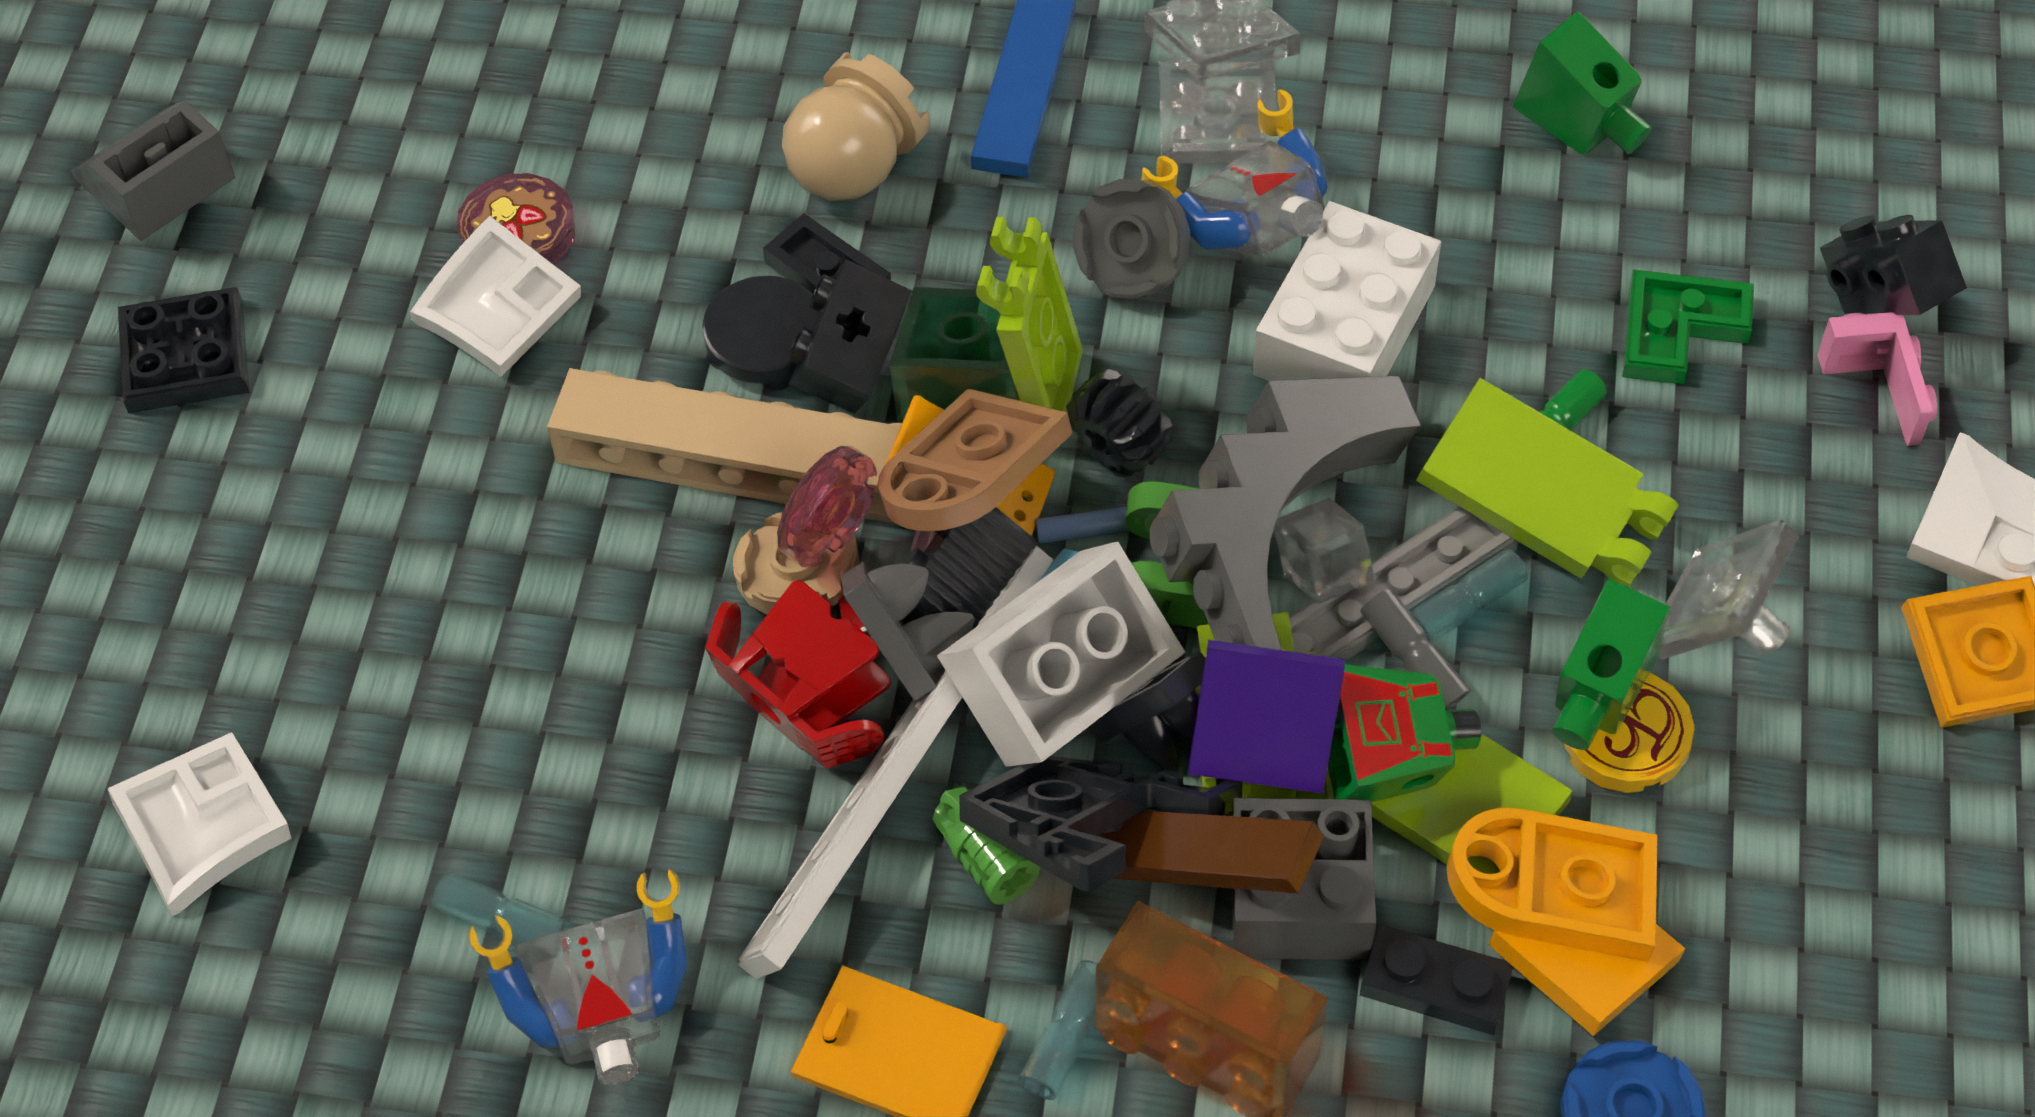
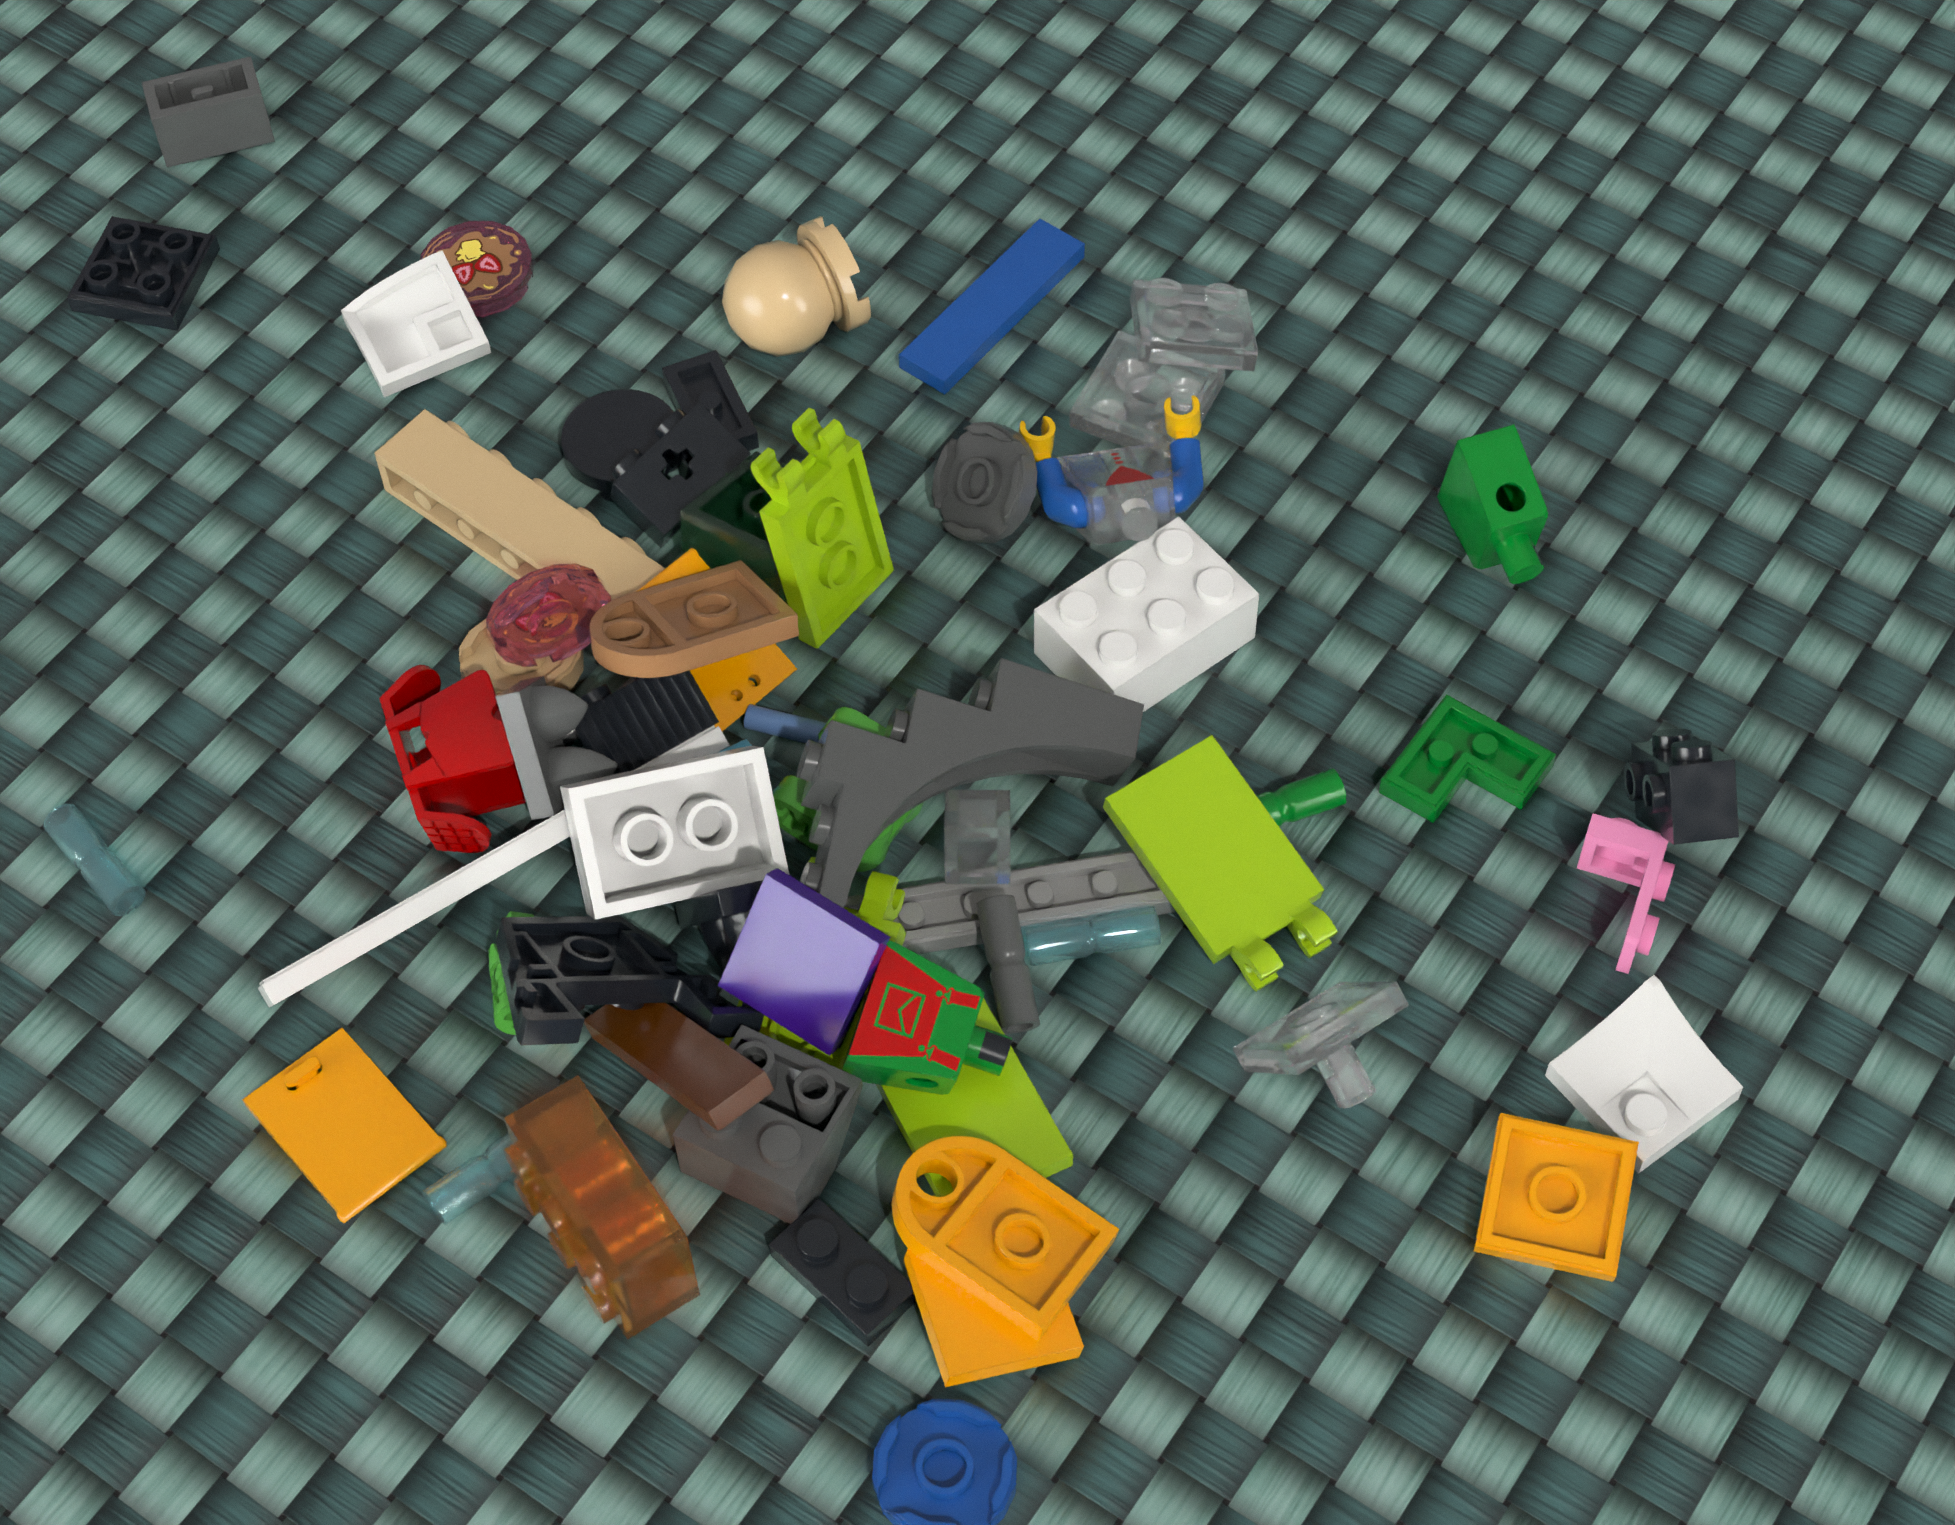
camera: 25 degrees right, 0 degrees up
torso [468,869,687,1085] -> none
black gear [1066,368,1172,476] -> none
green torso [1552,578,1670,750] -> none
yellow tile [1561,673,1695,793] -> none

